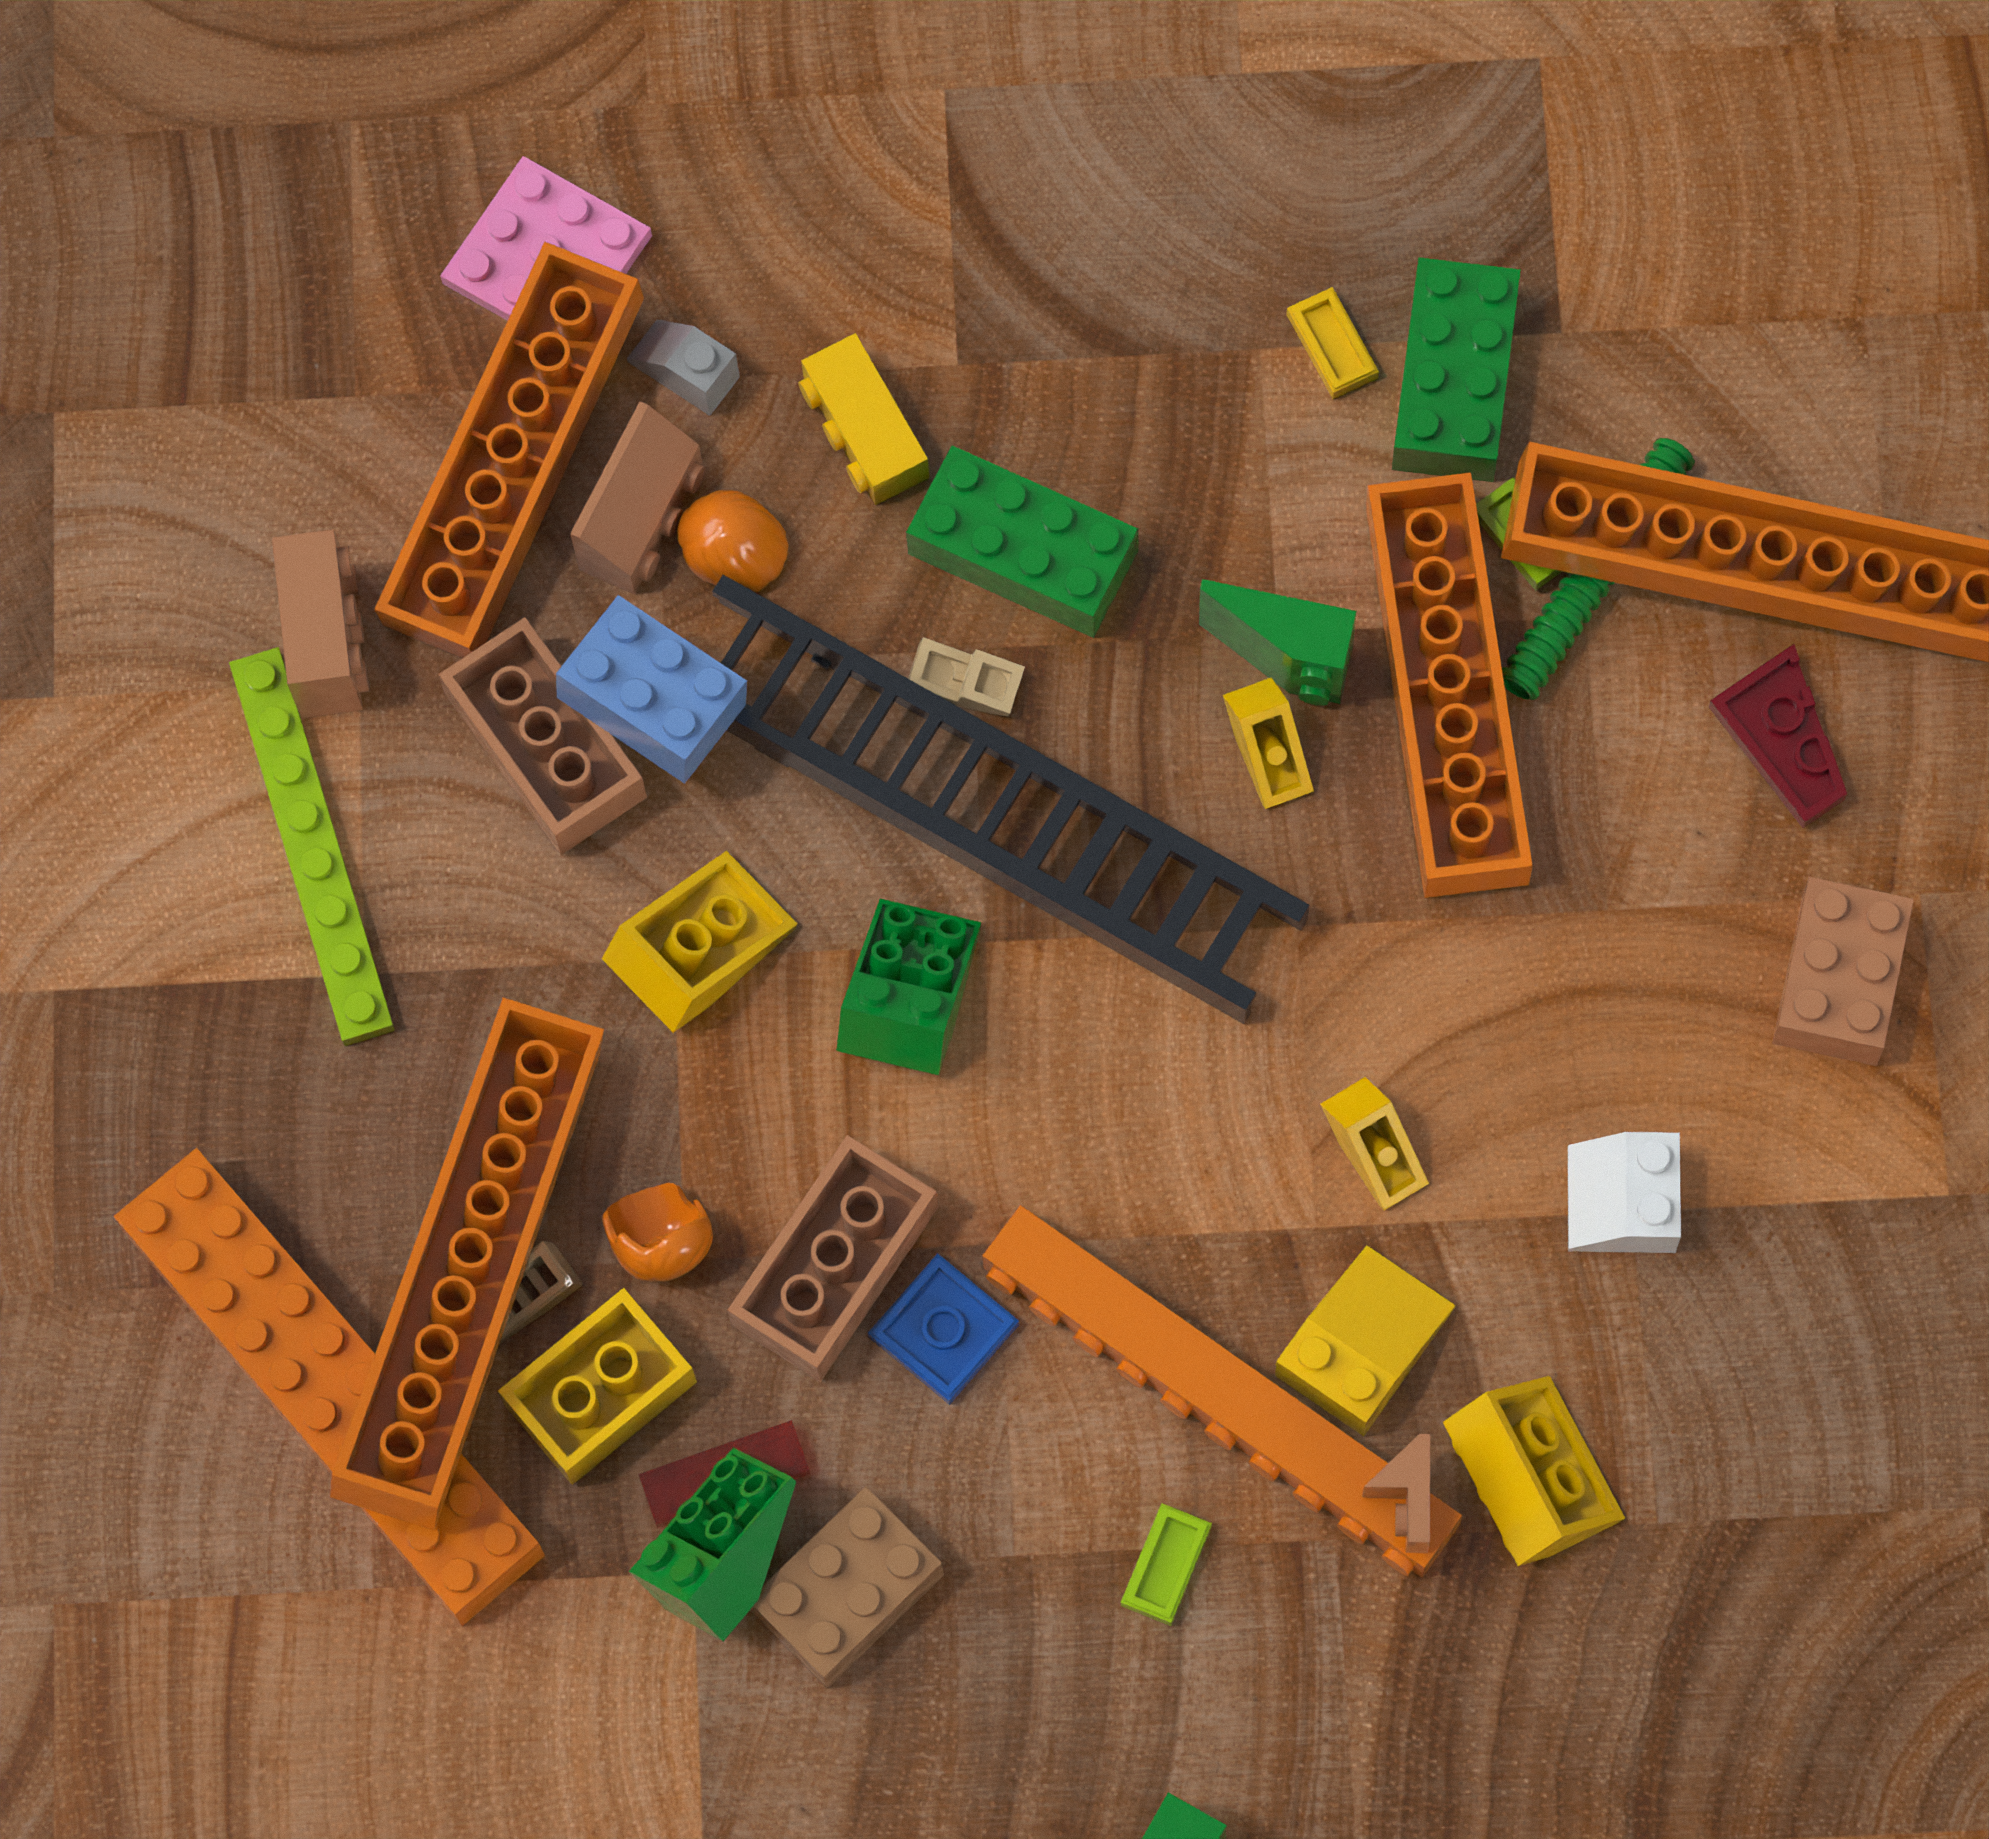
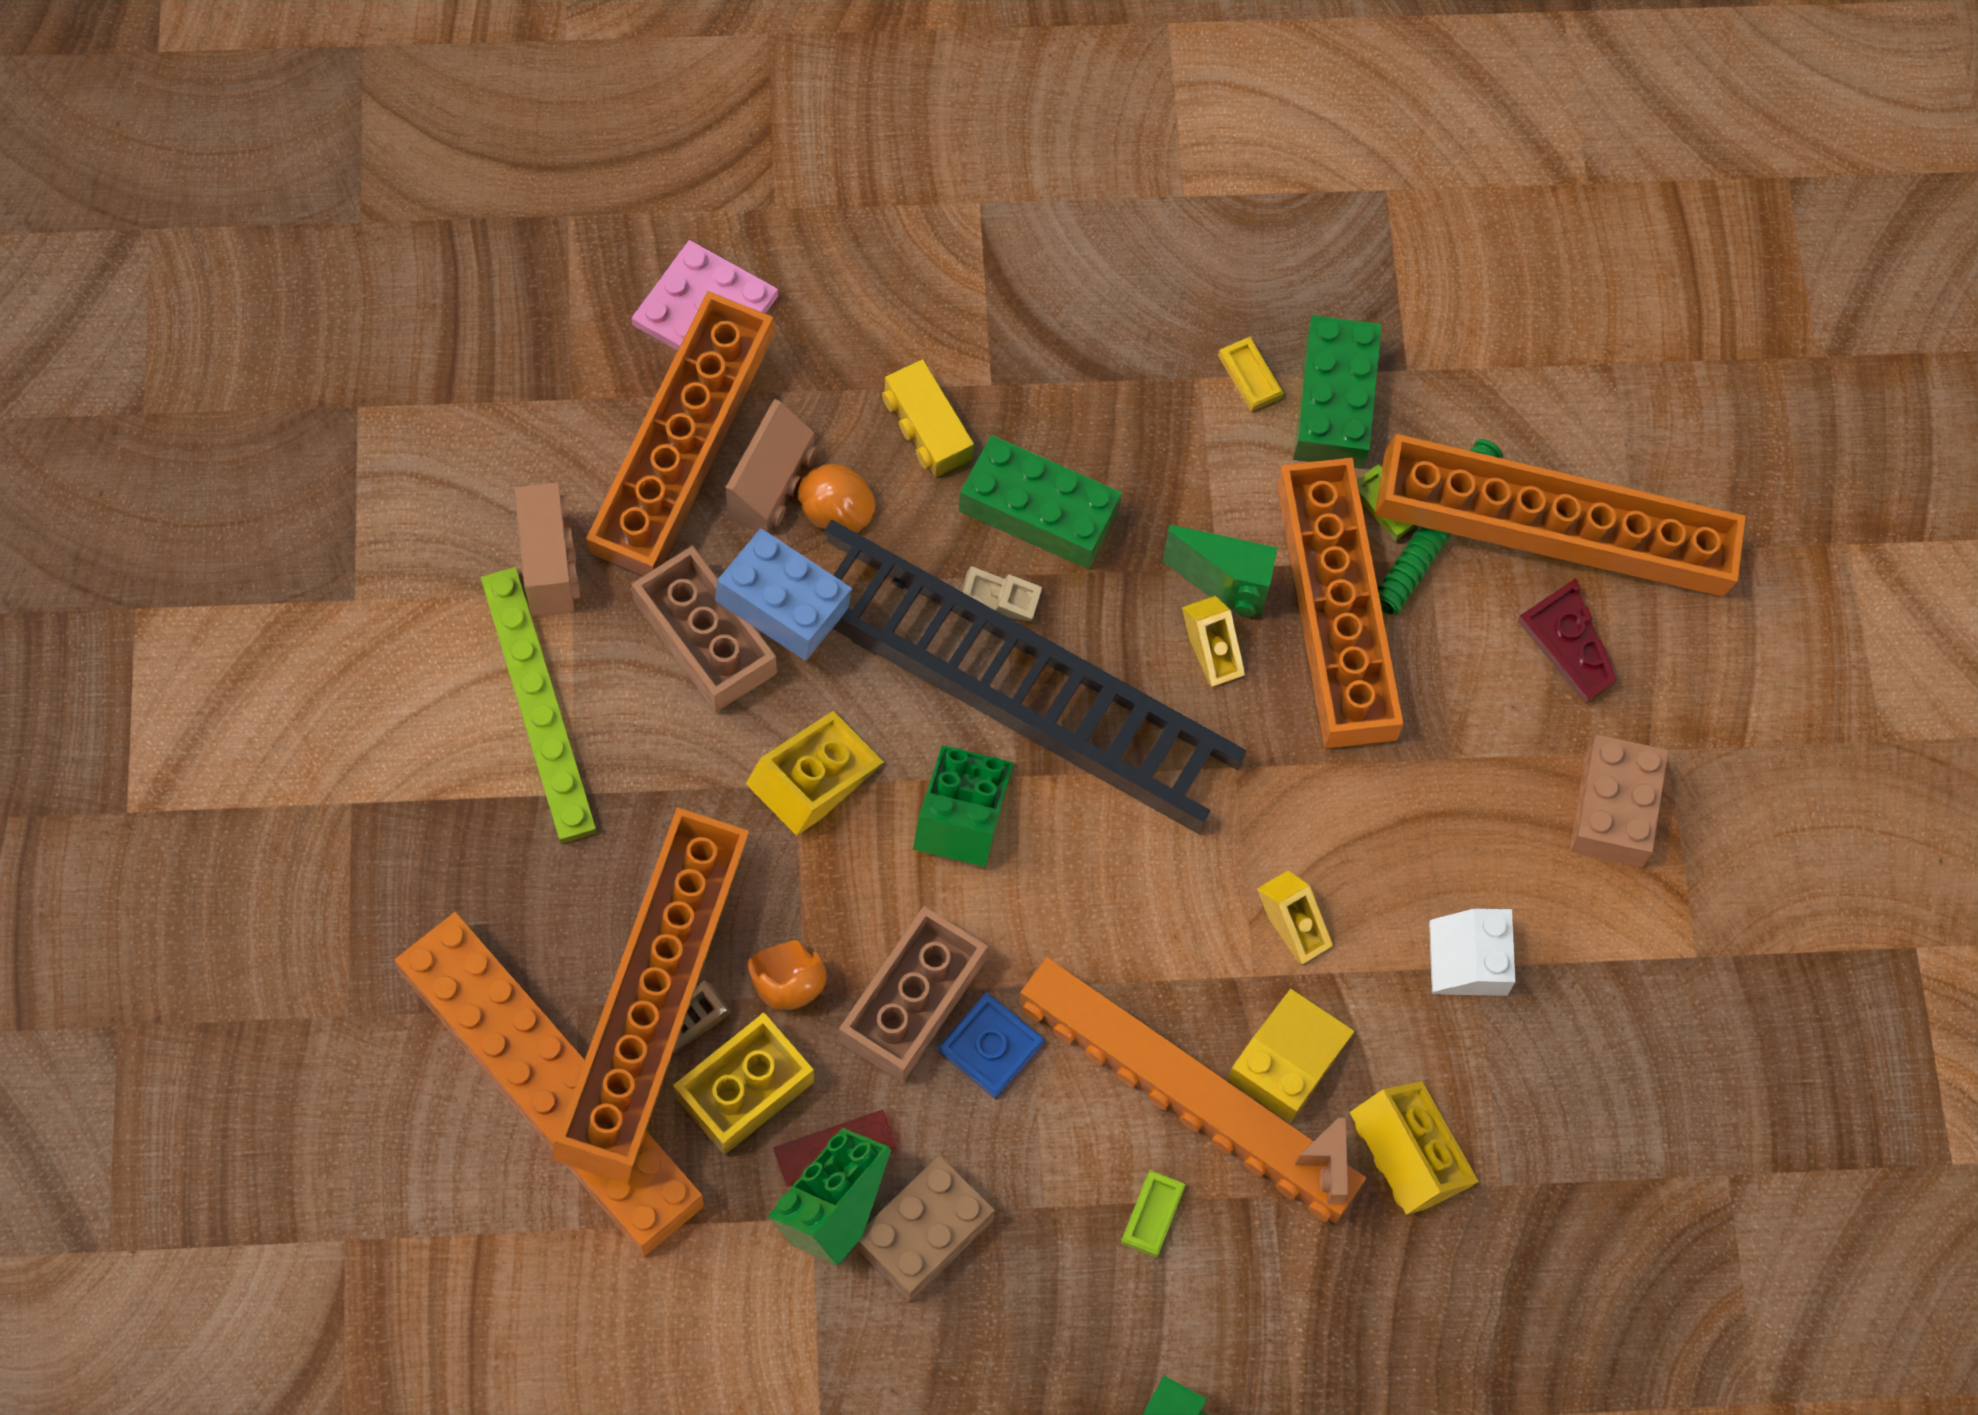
camera: 10 degrees left, 5 degrees down
light grey slope [627,319,740,416] -> none

